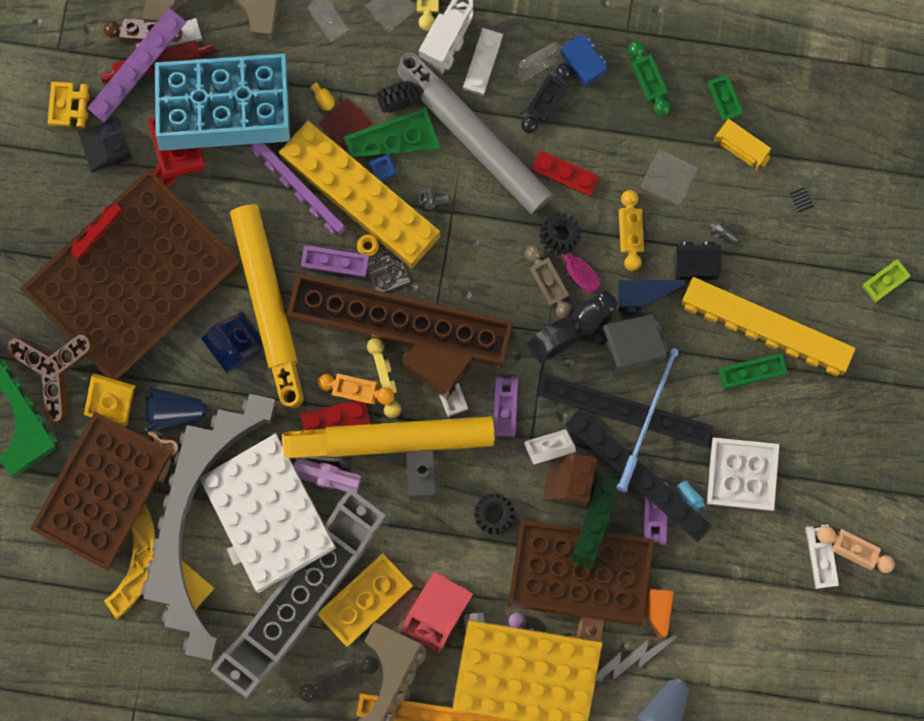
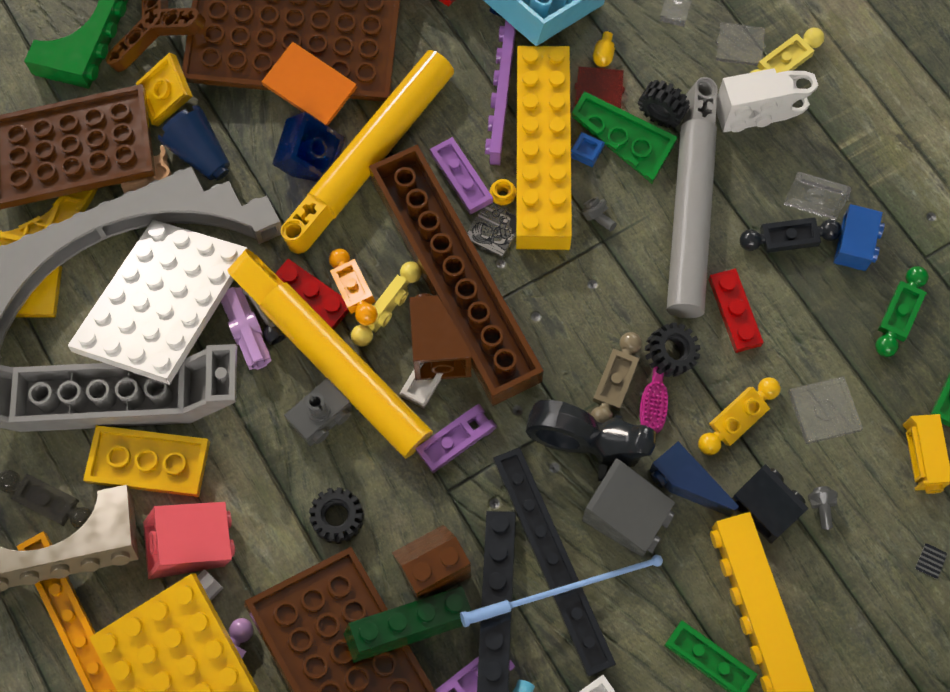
camera: 50 degrees right, 10 degrees down
white plate [463,28,503,96] -> none
white tile [524,429,576,465] -> none
none -> orange tile [261,42,357,128]

